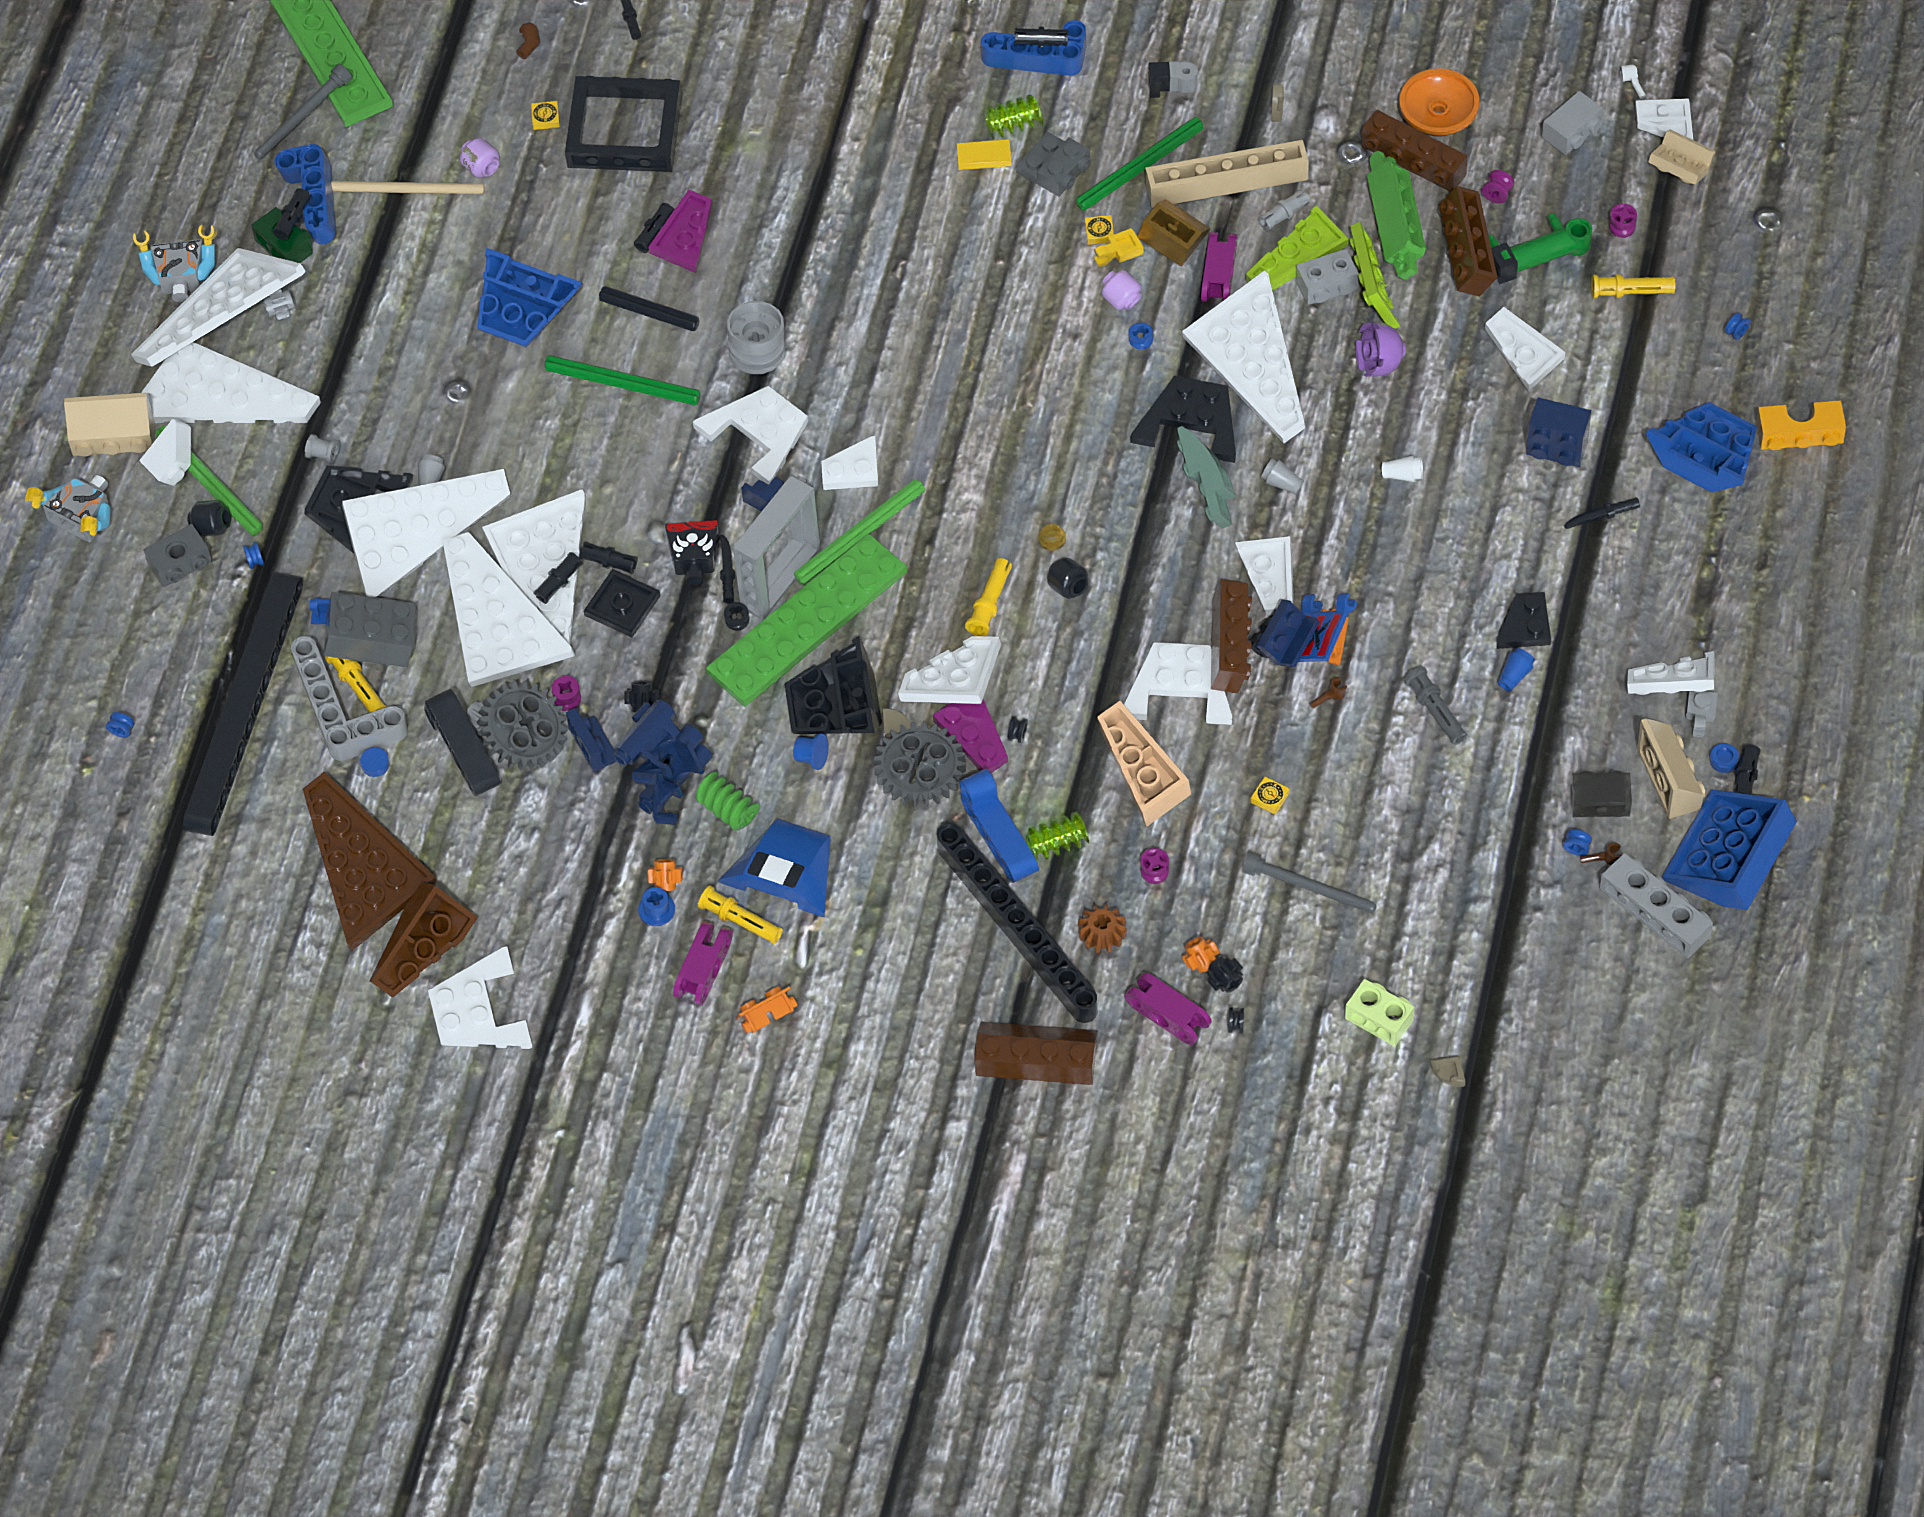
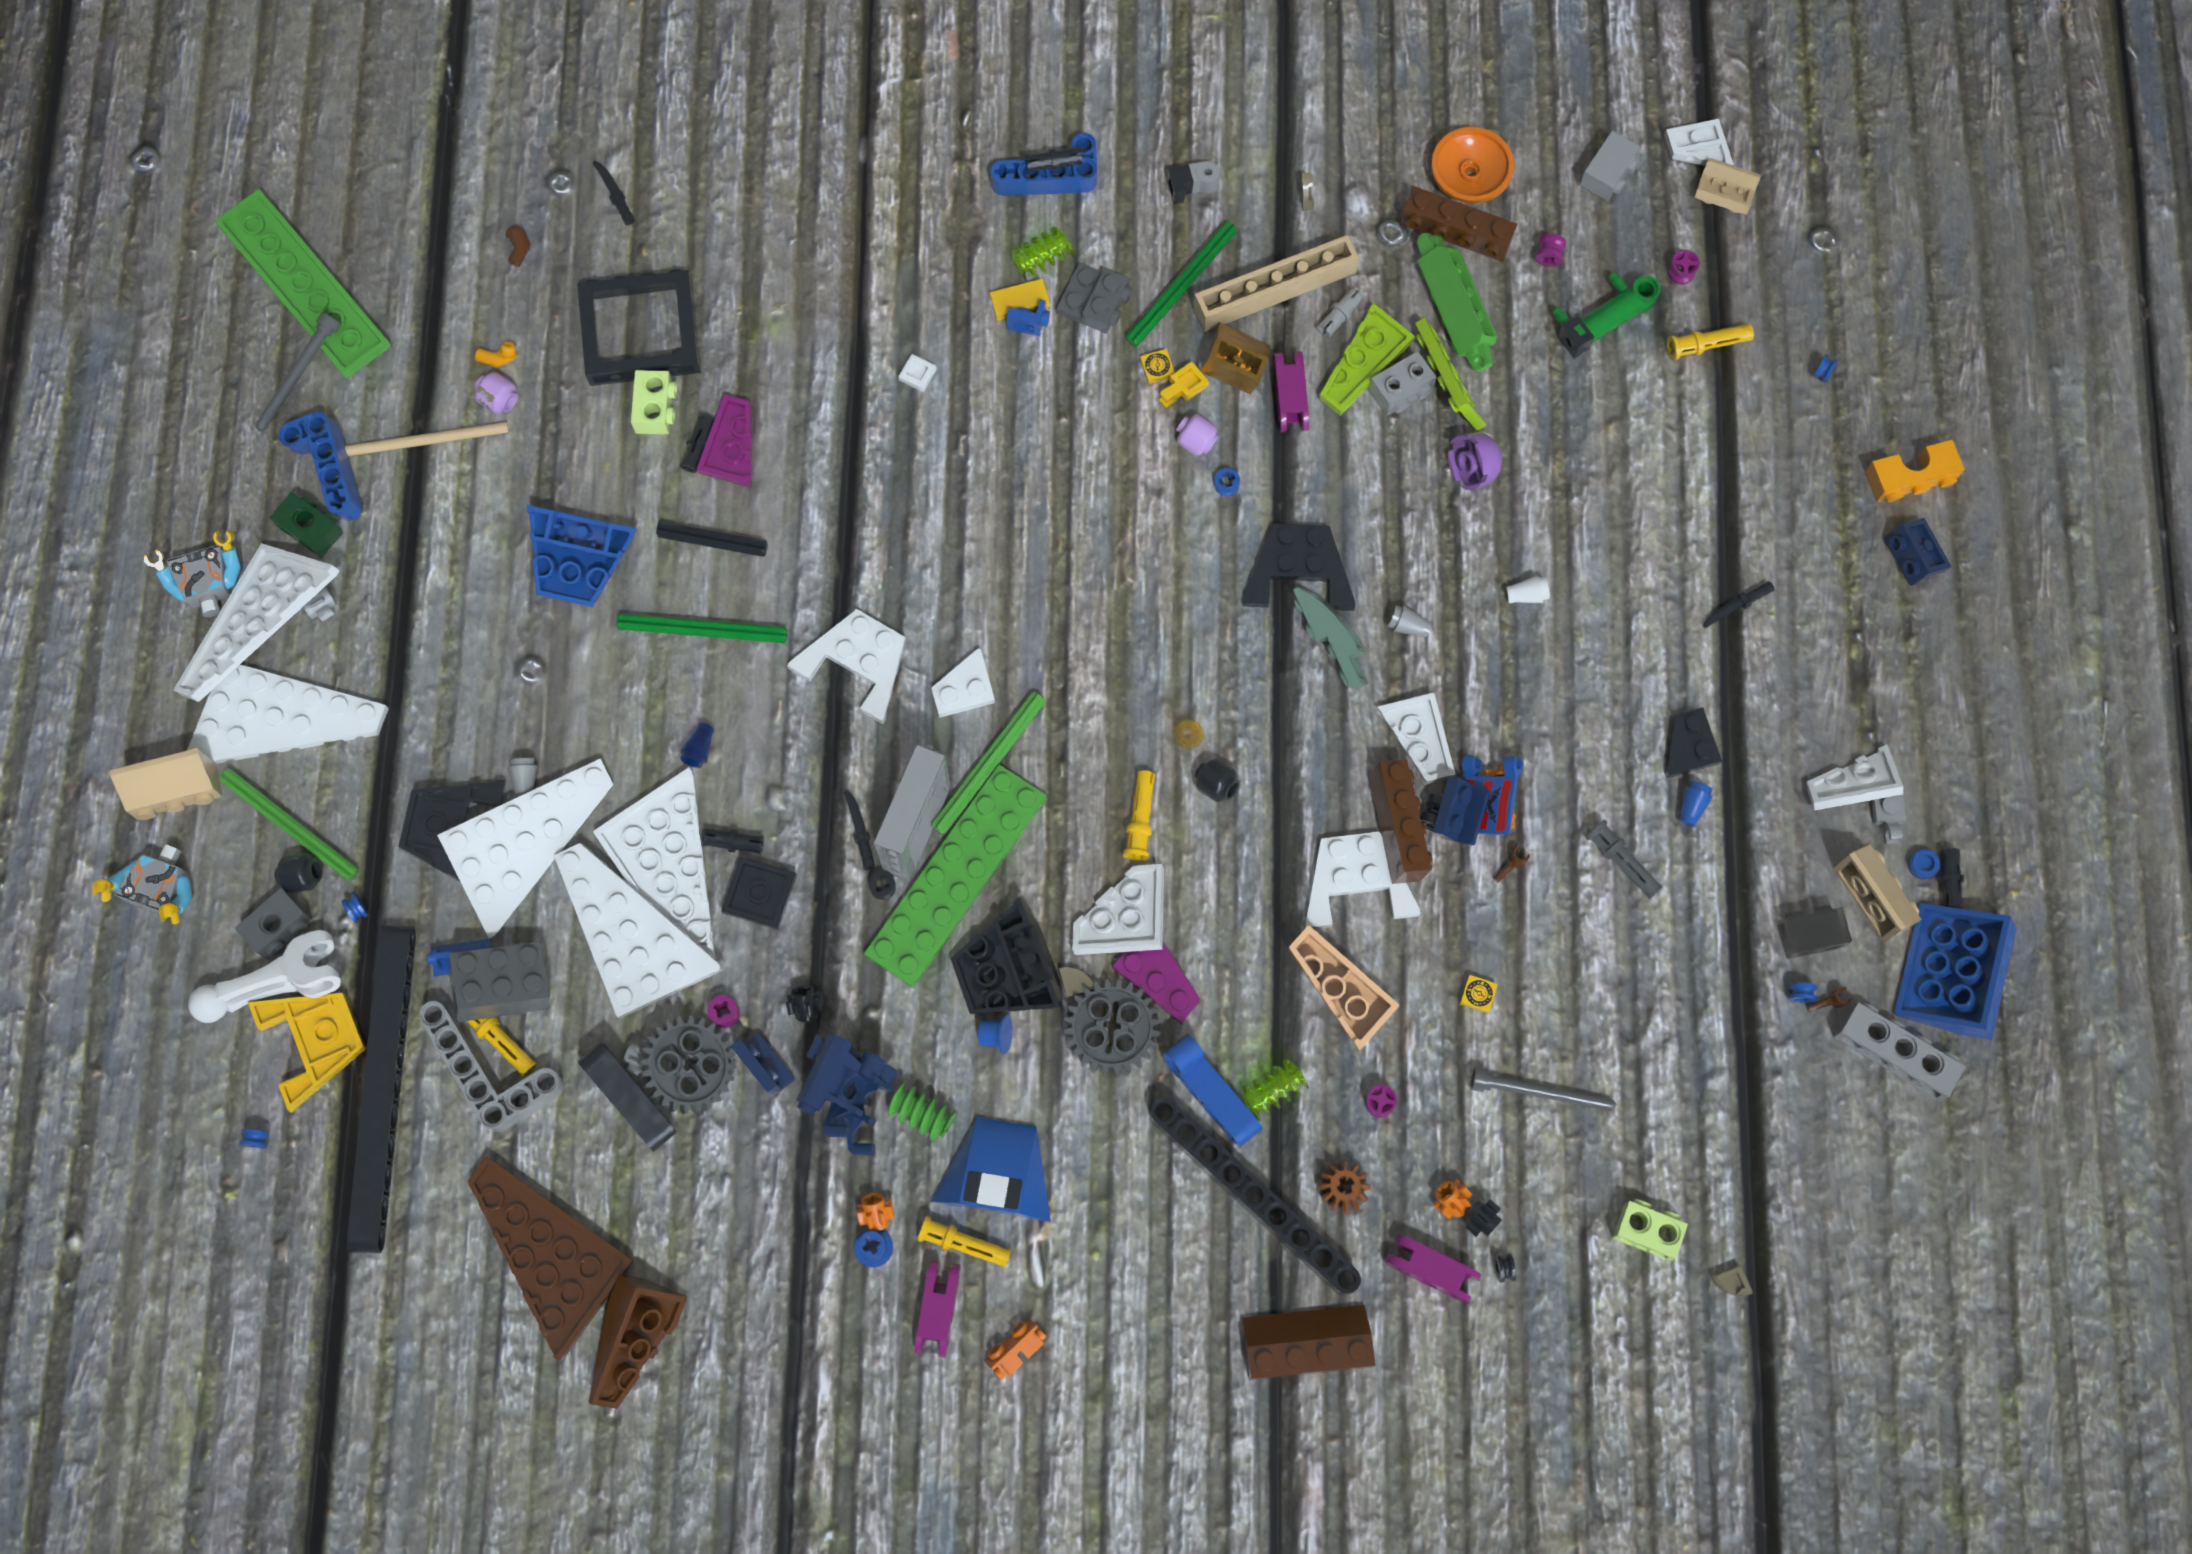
camera: 15 degrees left, 15 degrees up
white slope [139,419,191,486] -> none
black pin [273,188,311,240] -> none
light grey bush [305,434,340,464] -> none
blue tile [360,748,390,777] -> none
white wing [428,946,532,1049] -> none
yellow tile [531,101,560,130] -> none
black pin [533,552,583,604] -> none
black torso [665,520,720,585] -> none
light grey wheel [727,301,785,374] -> none
dark blue panel [741,477,784,512] -> none
black bush [1007,716,1028,744] -> none
white wing [1182,270,1305,443] -> none
reddish brown brick [1439,186,1498,296] -> none
white wing [1485,307,1565,391] -> none
dark blue brick [1526,397,1592,468] -> none
white hand [1620,65,1646,99] -> none
blue wedge [1646,402,1757,492] -> none
none -> white piece [188,930,341,1023]
none -> yellow wing [248,993,366,1113]
none -> light orange arm [475,341,517,368]
none -> yellowish green brick [631,370,677,434]
none -> clear blue cone [680,723,714,768]
none -> white tile [898,354,937,392]
none -> blue bracket [1007,299,1050,336]
none -> dark blue bracket [1884,518,1952,586]

